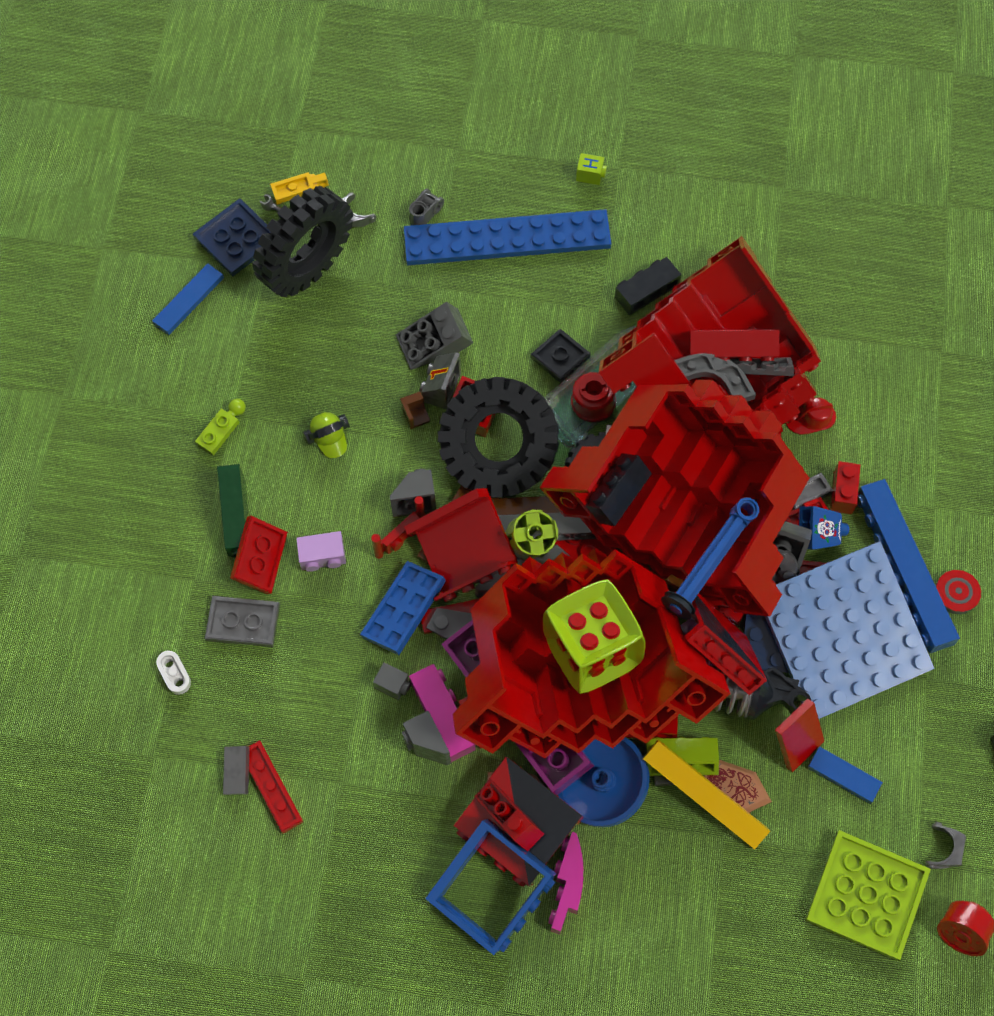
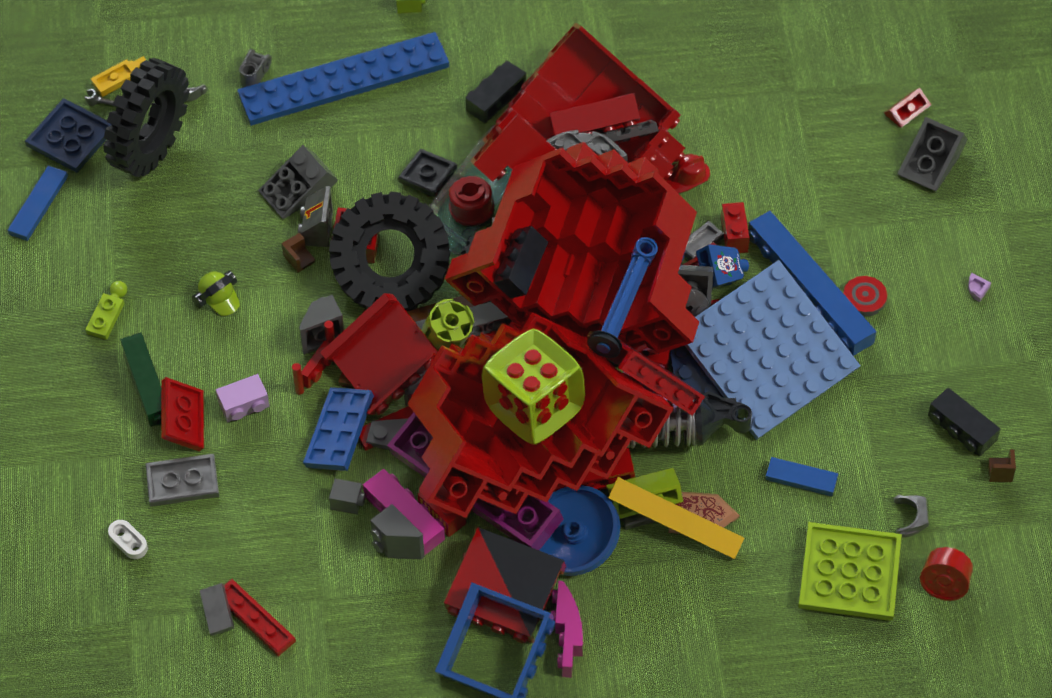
camera: 15 degrees left, 10 degrees down
red slope [474,779,544,852] -> none
red tile [775,699,824,772] -> none

